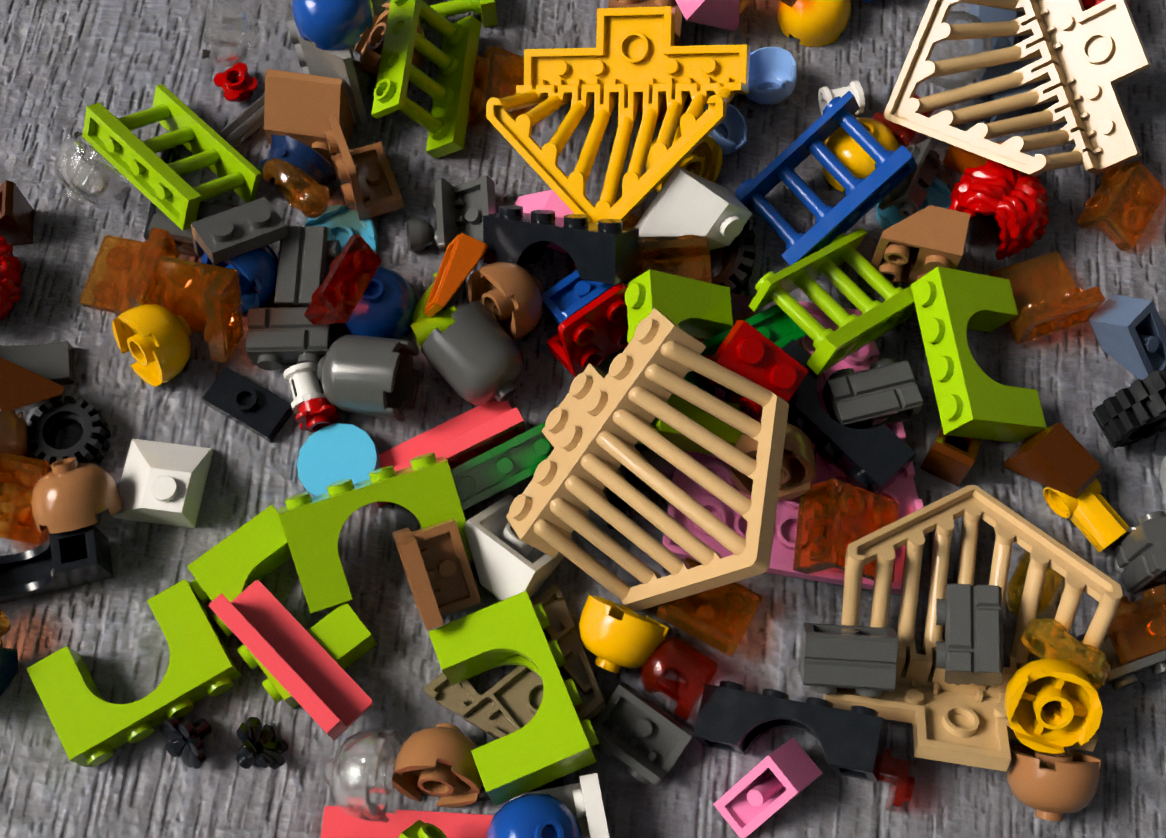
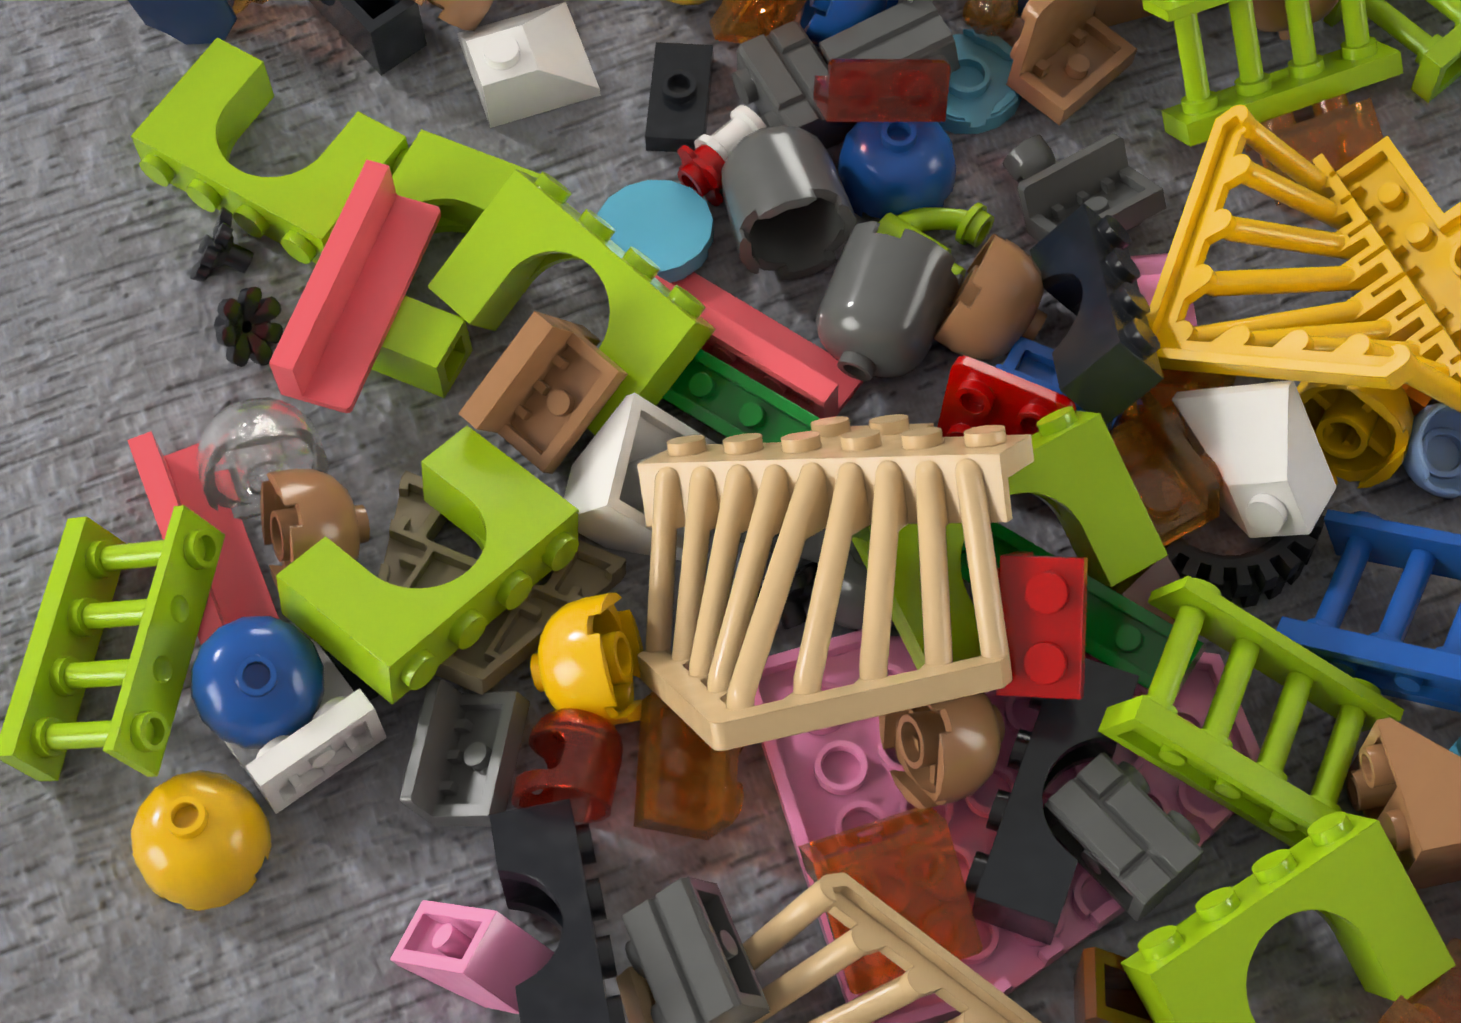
camera: 65 degrees right, 5 degrees down
orange slope [424,233,488,317] -> none

